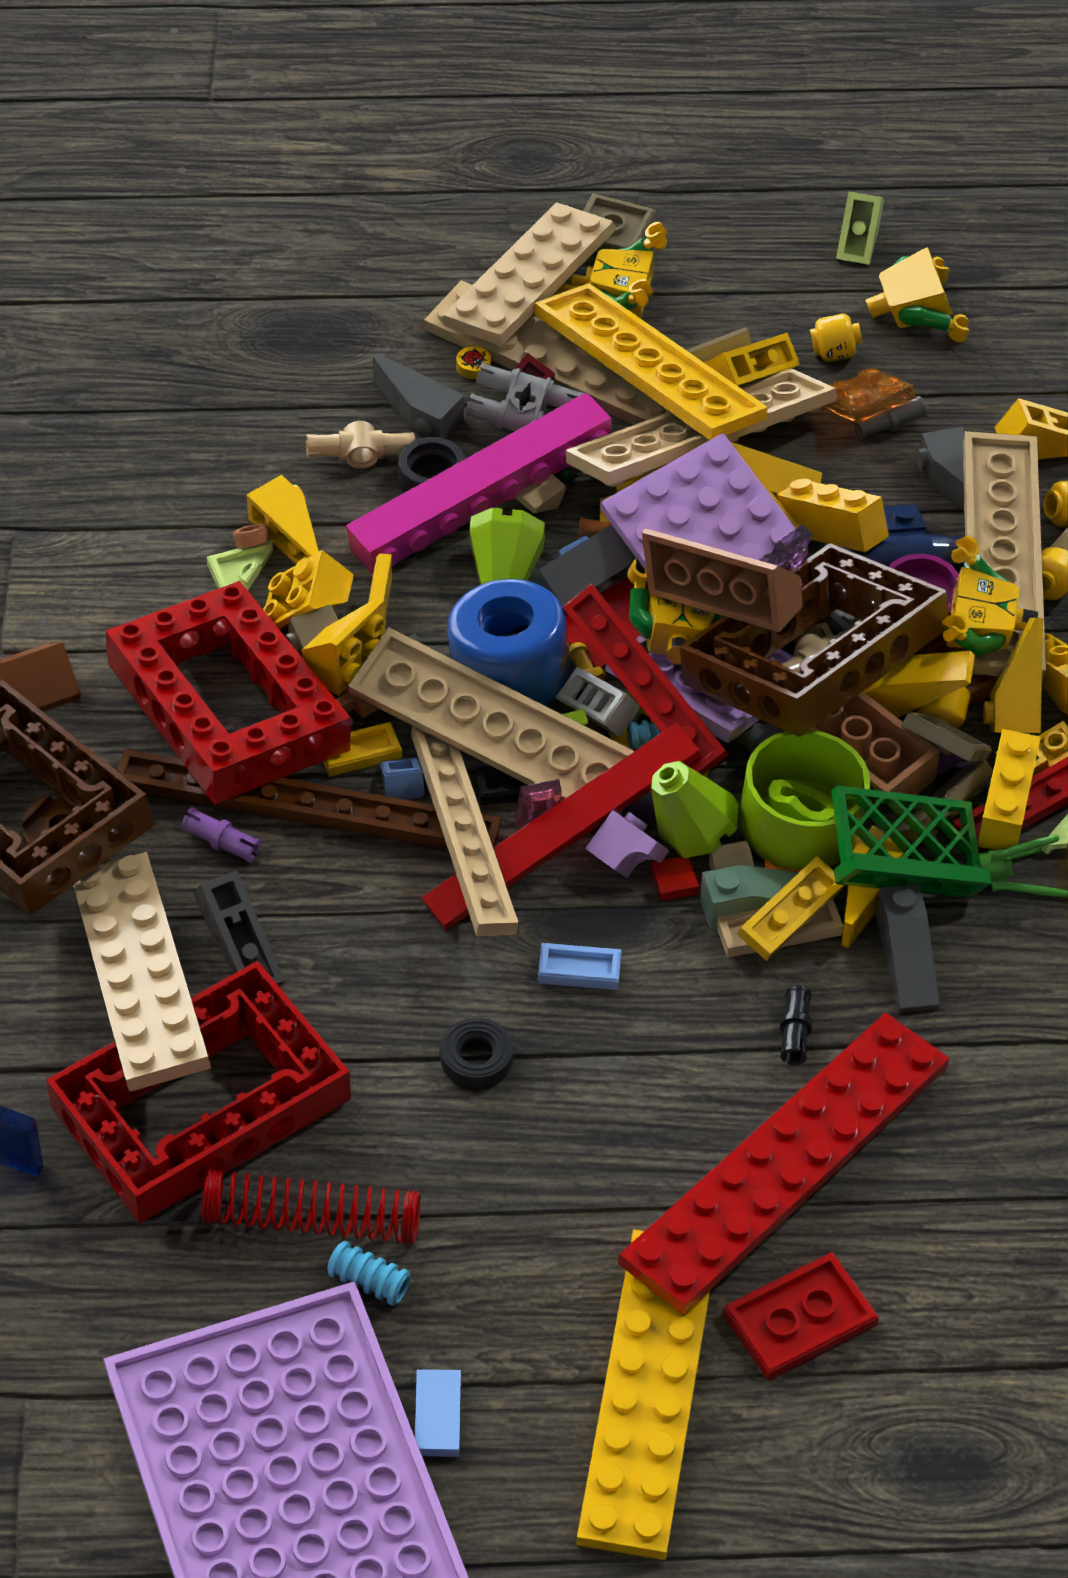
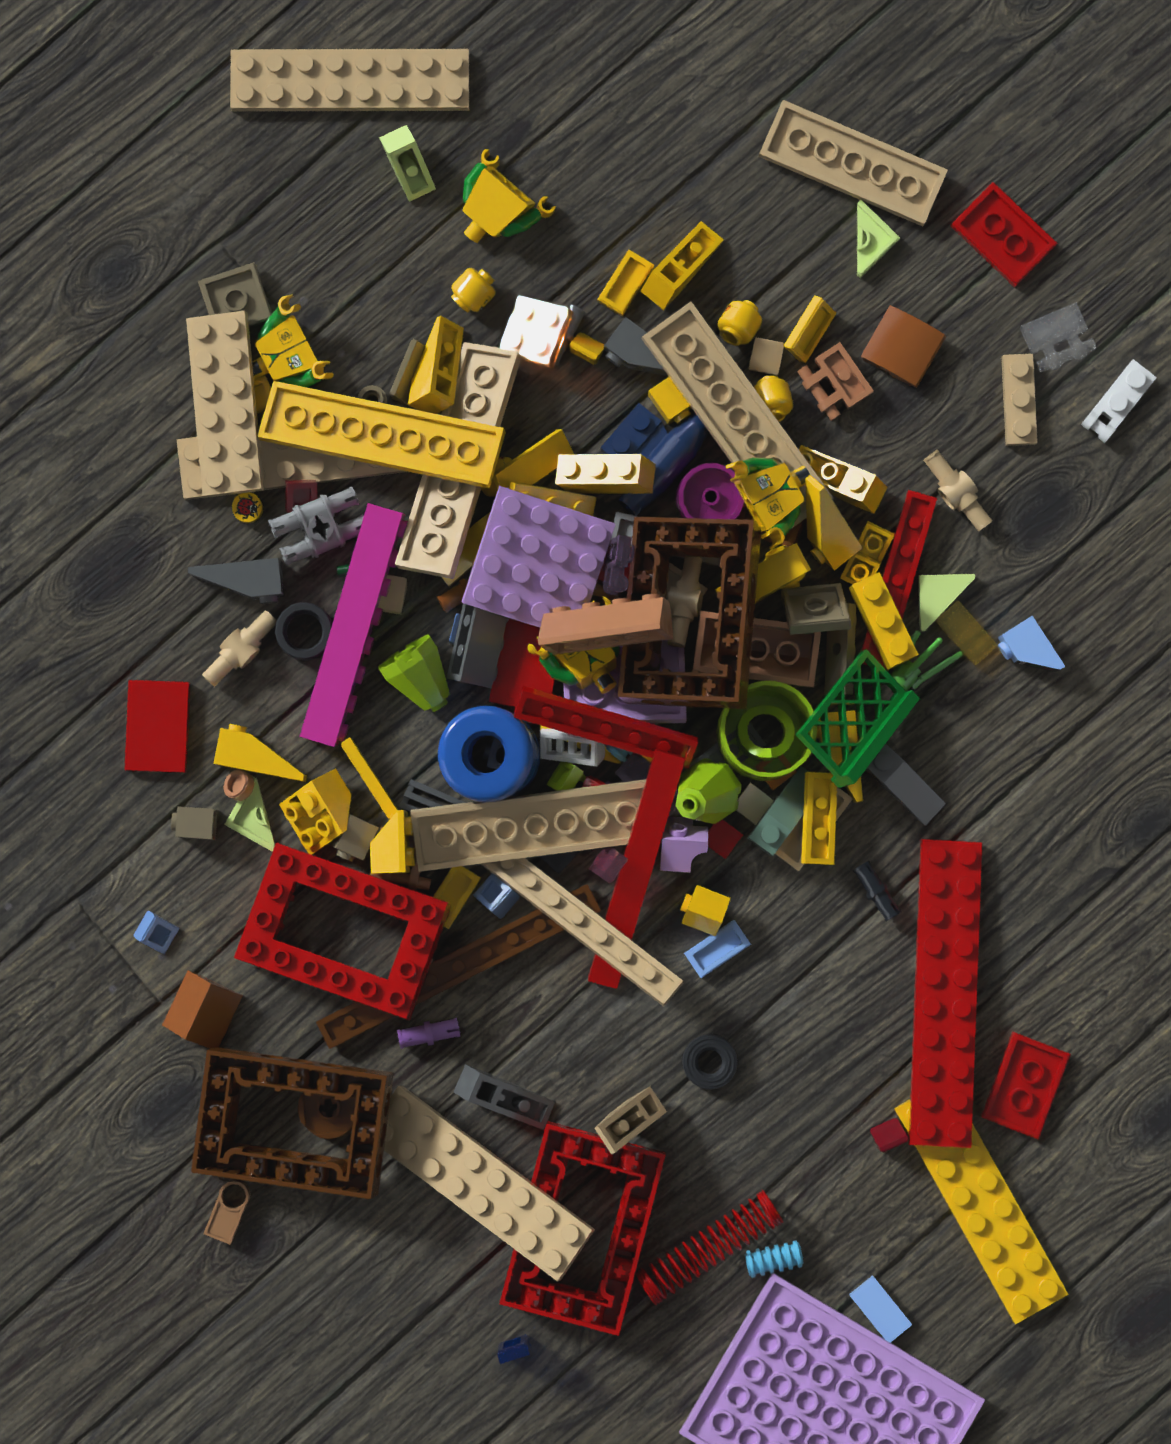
camera: 35 degrees left, 35 degrees up
none -> red tile [124,680,190,773]
none -> medium blue slope [134,911,180,955]
none -> dark tan brick [171,806,218,840]
none -> tan plate [230,49,469,111]
none -> yellow slope [570,332,604,365]
none -> tan slope [594,1086,667,1154]
none -> yellow tile [597,250,654,317]
none -> yellow brick [648,377,692,425]
none -> yellow brick [680,885,731,936]
none -> dark red slope [870,1118,909,1153]

